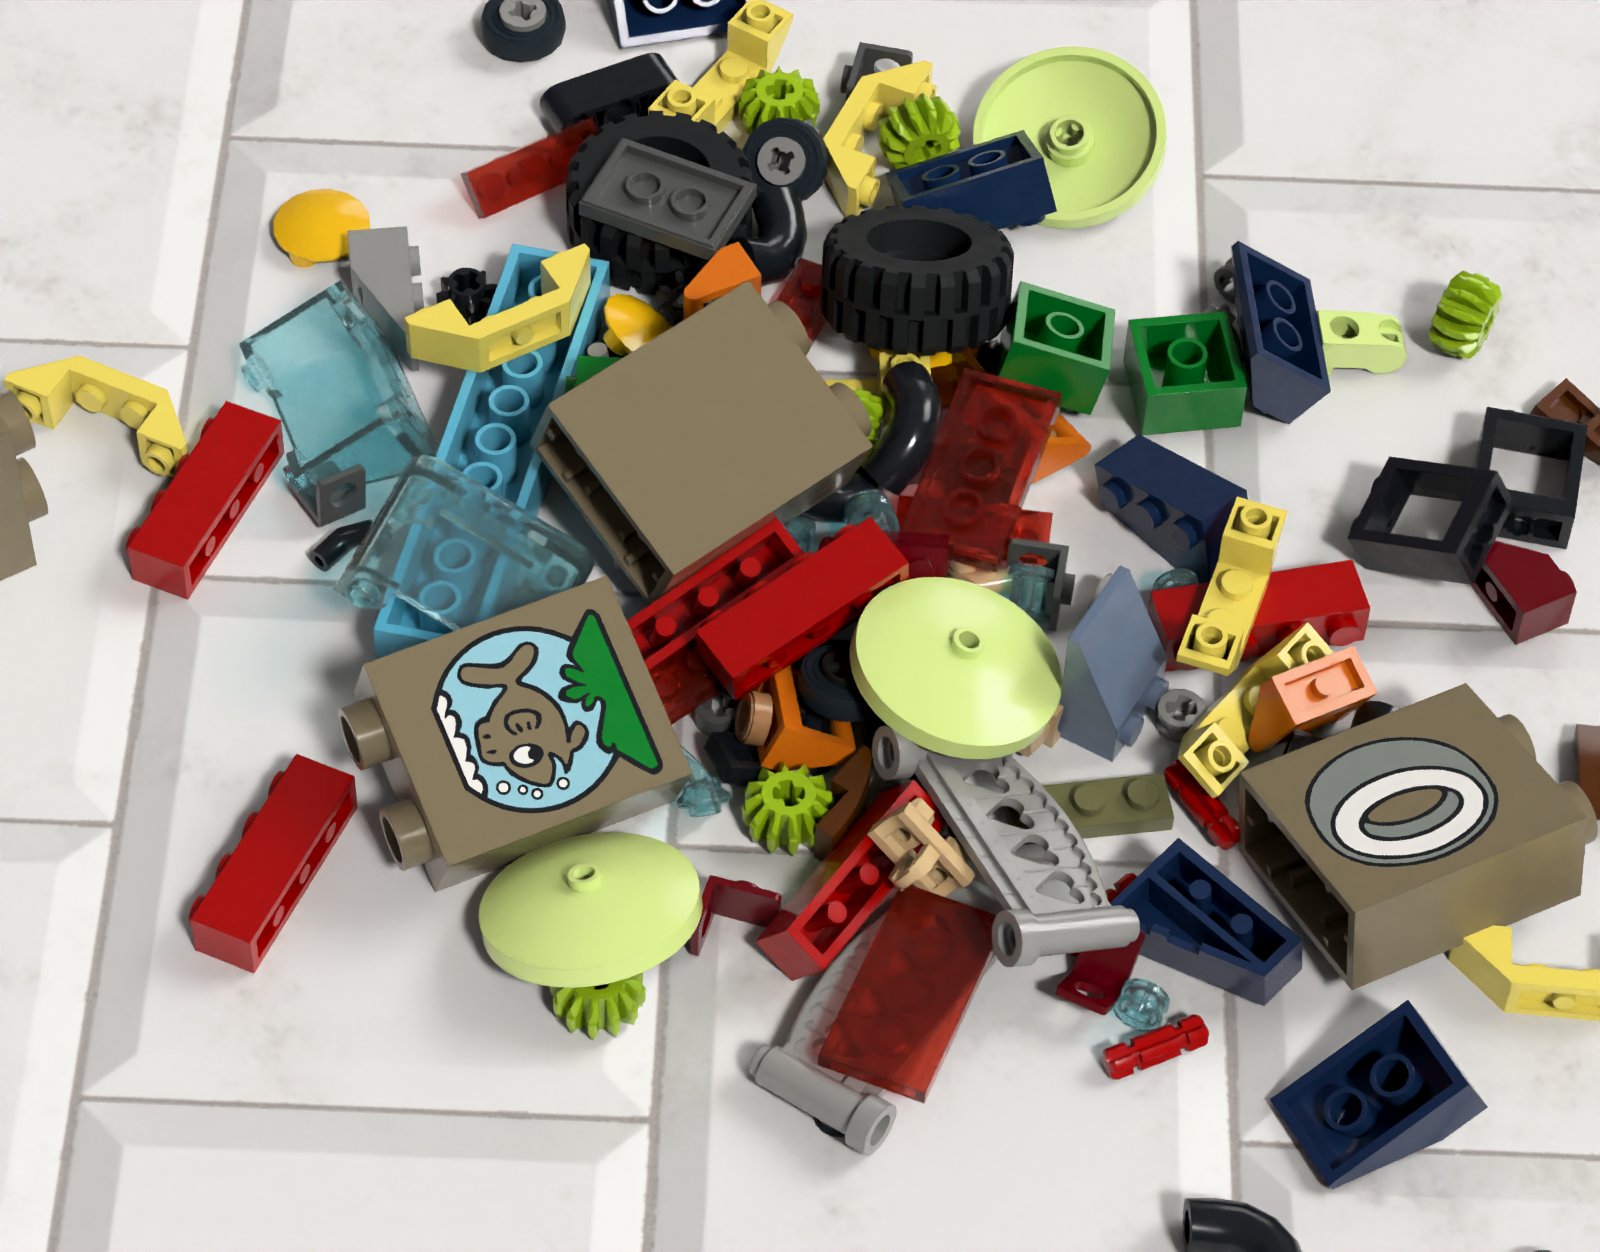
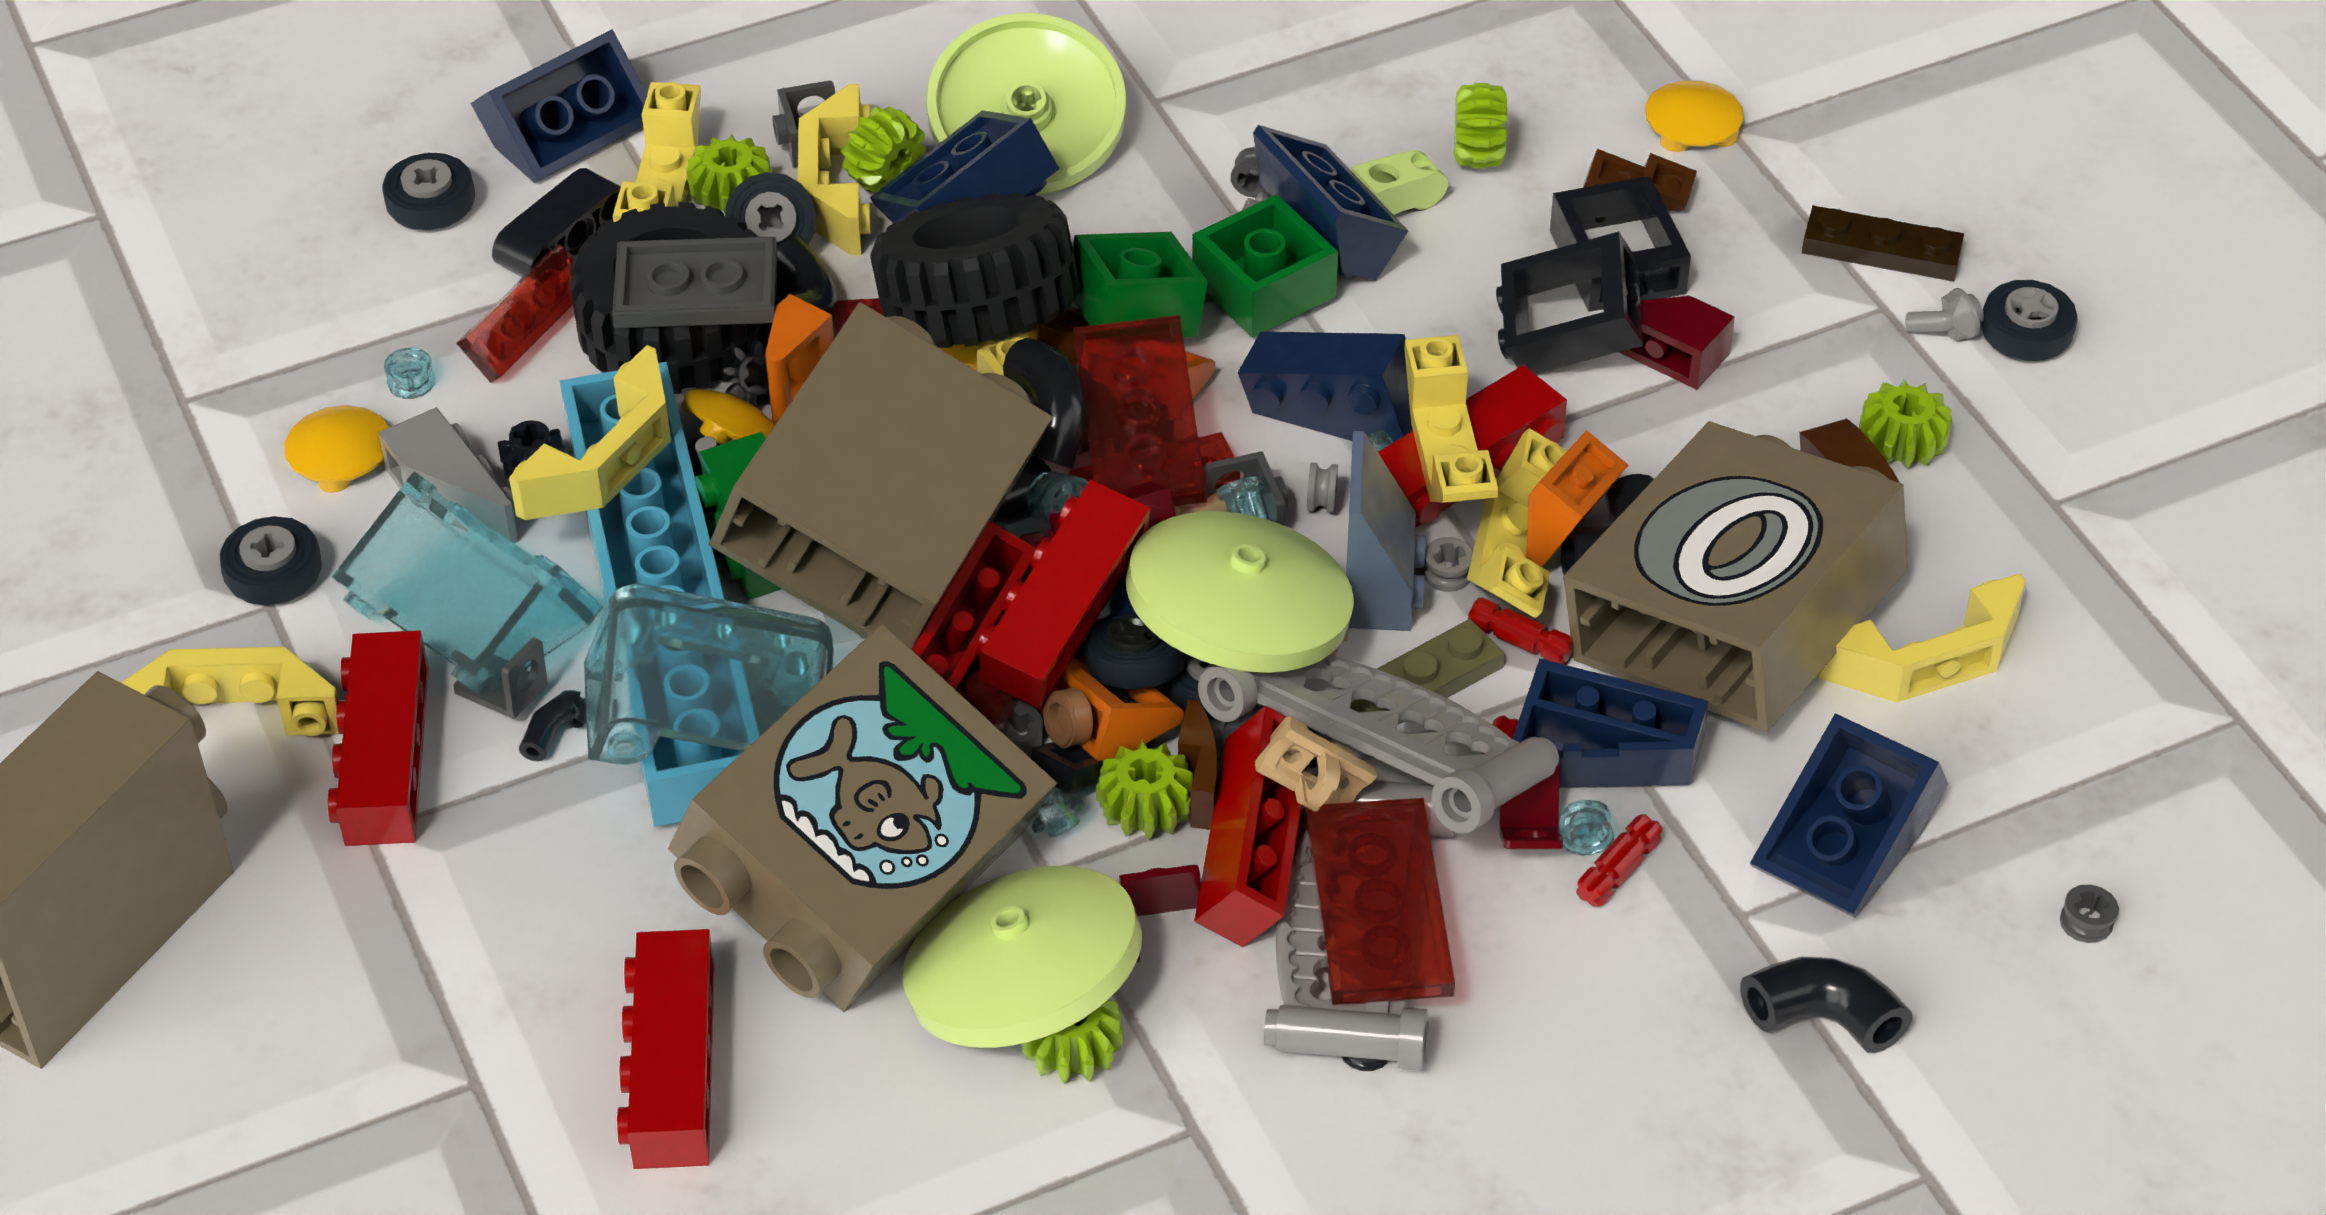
camera: 25 degrees left, 5 degrees down
none -> black wheel [220,516,322,605]
none -> clear light blue bush [384,347,435,399]

